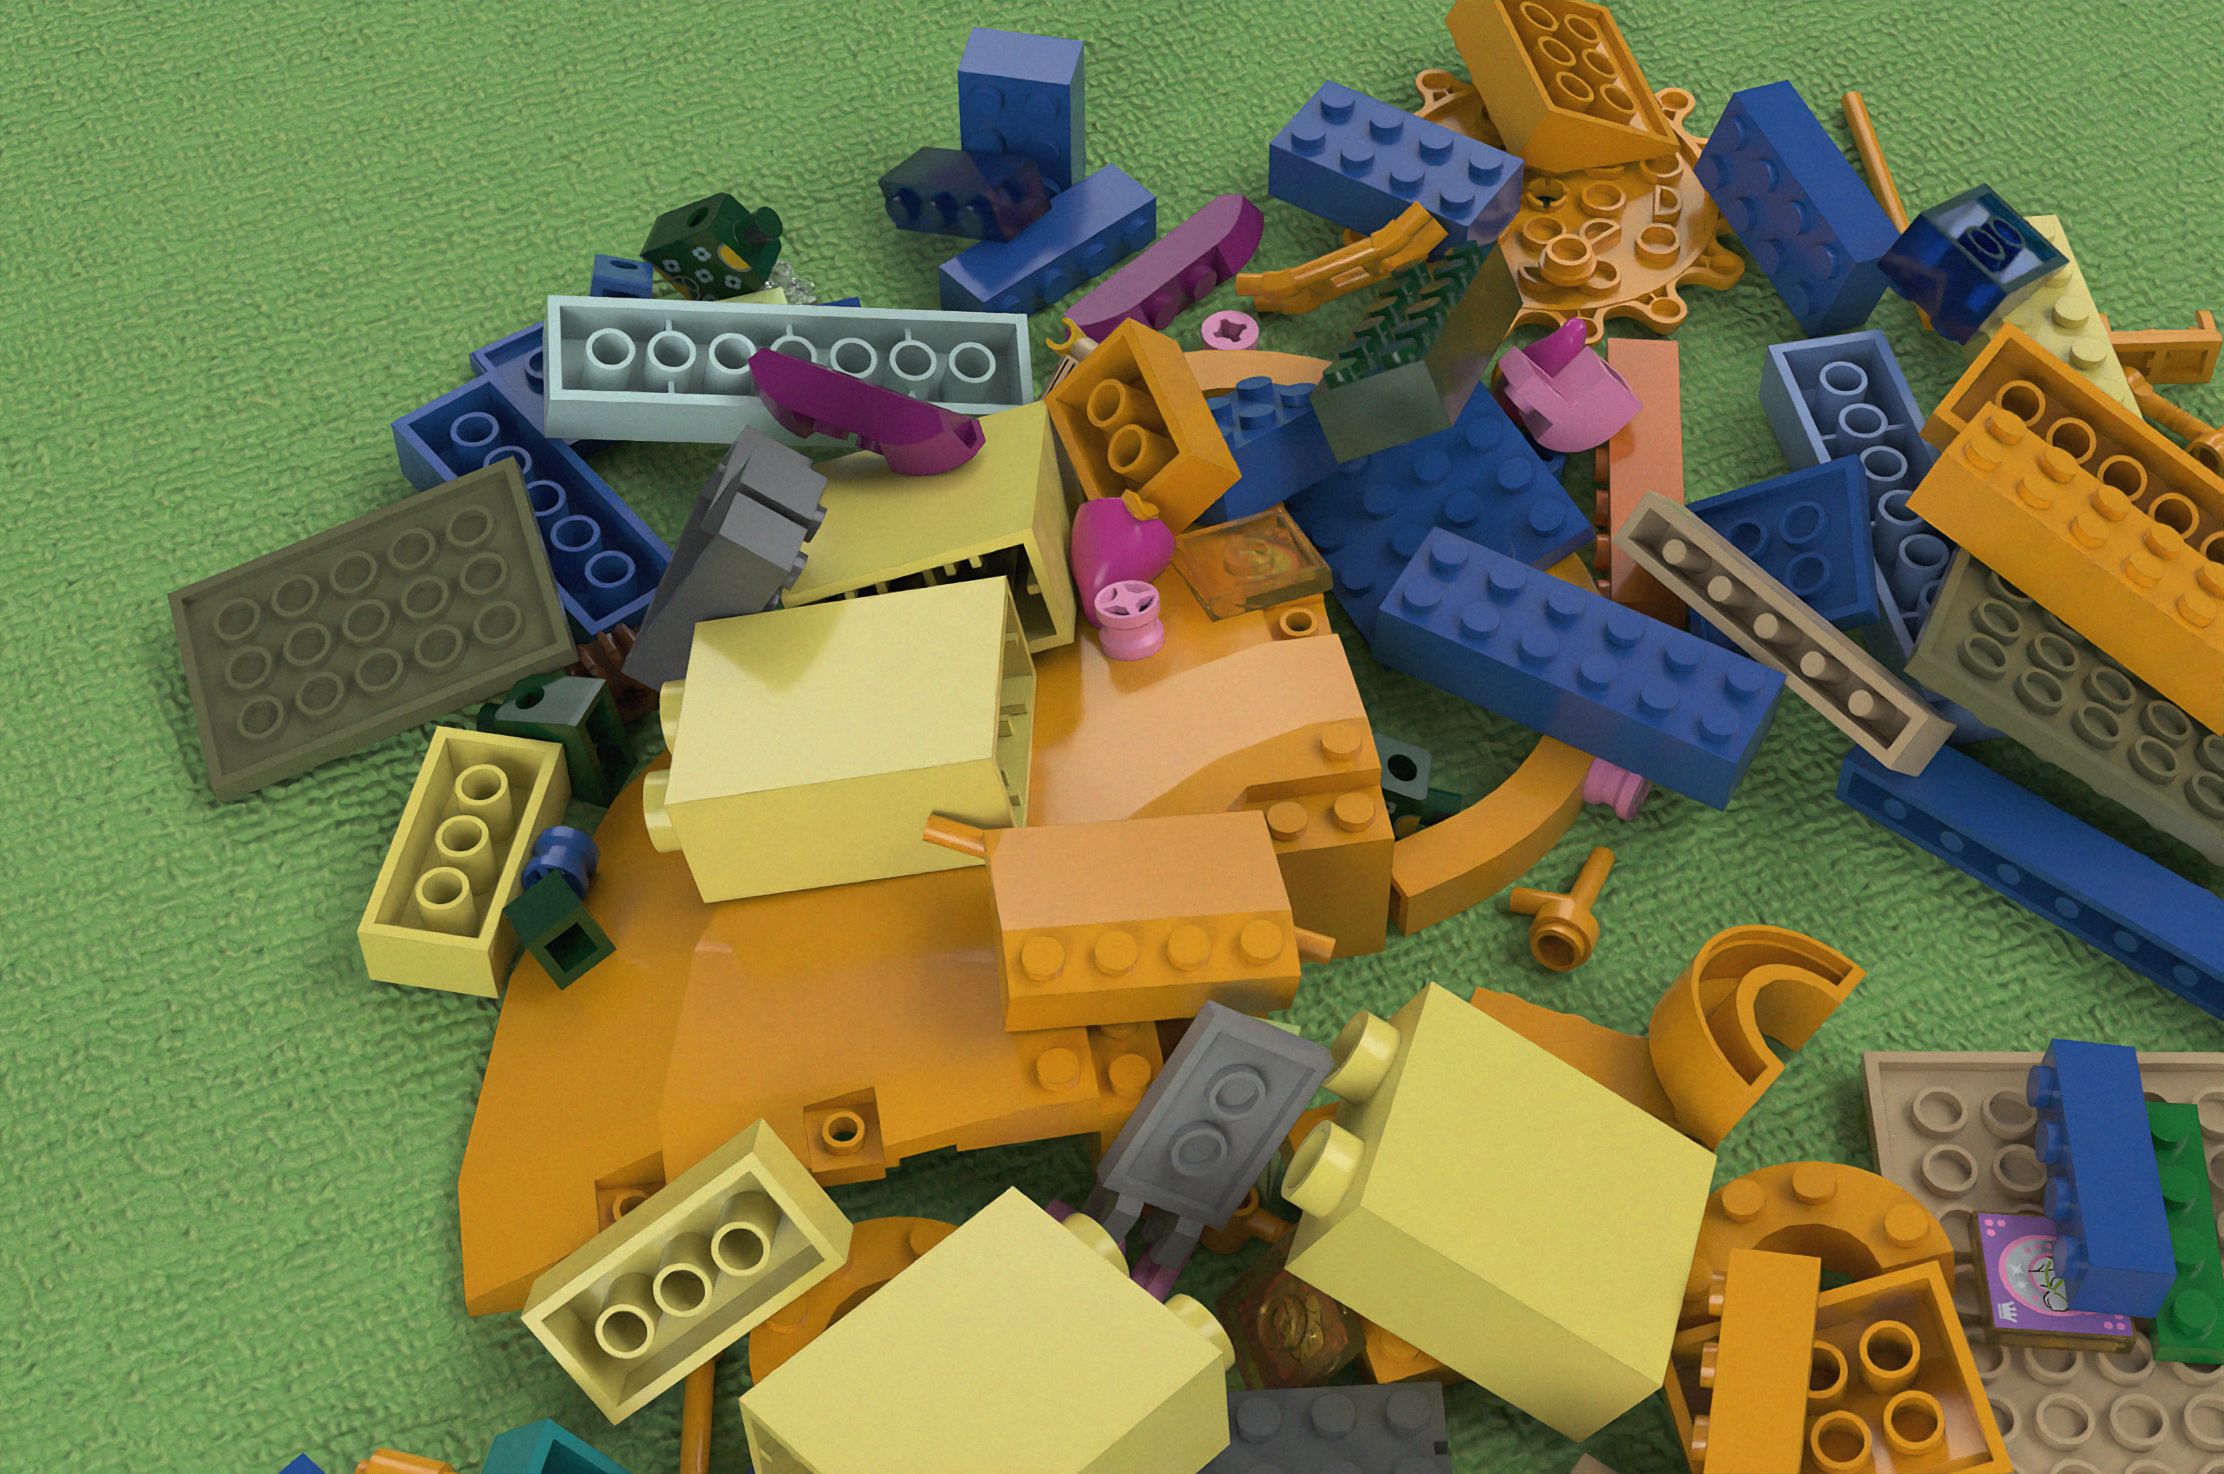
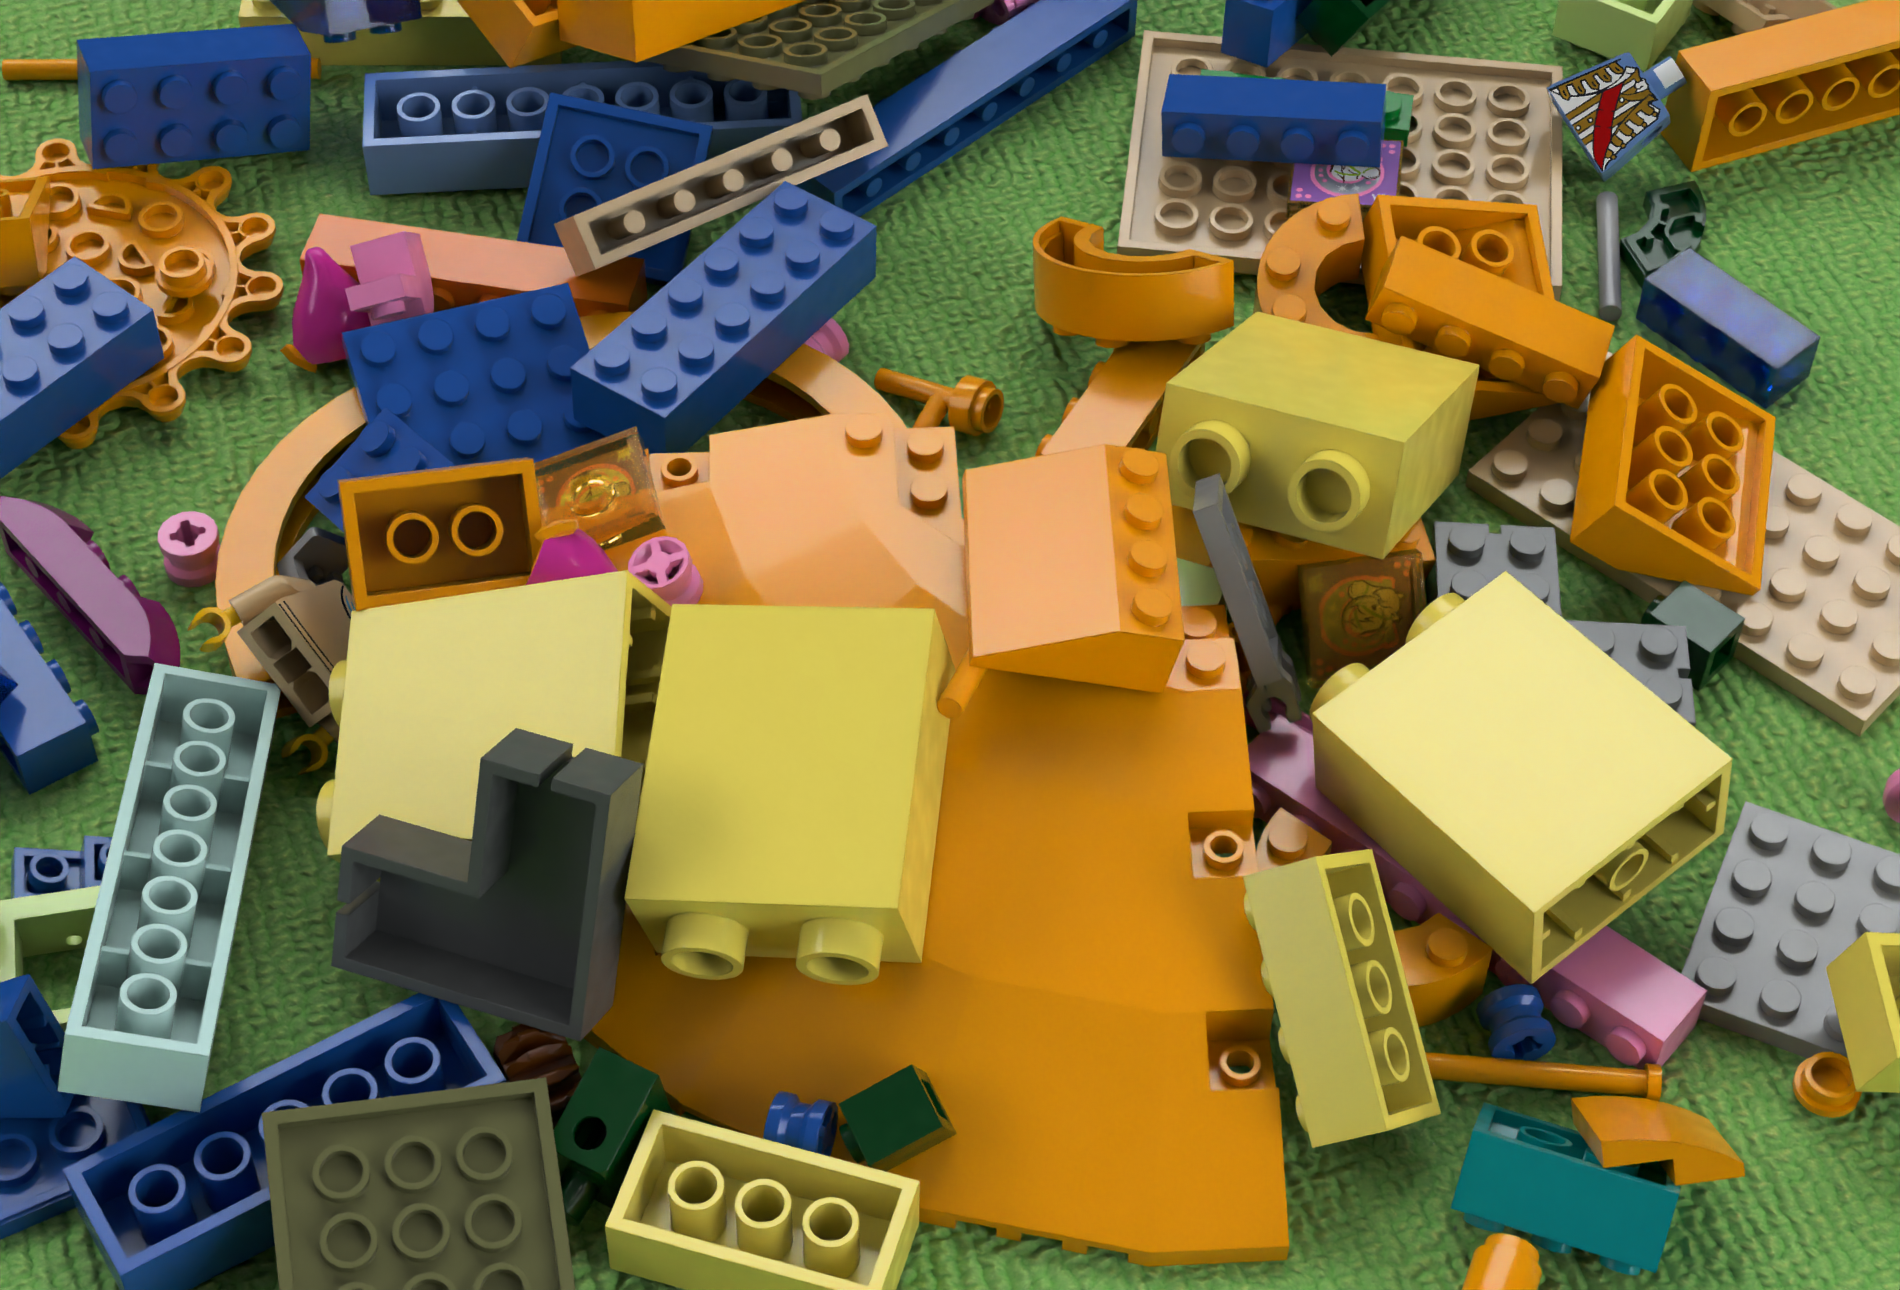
camera: 85 degrees left, 0 degrees up
magenta brick [747,347,986,476] -> none
light orange piece [1235,200,1449,315] -> none
dark green brick [1309,240,1523,465] -> none

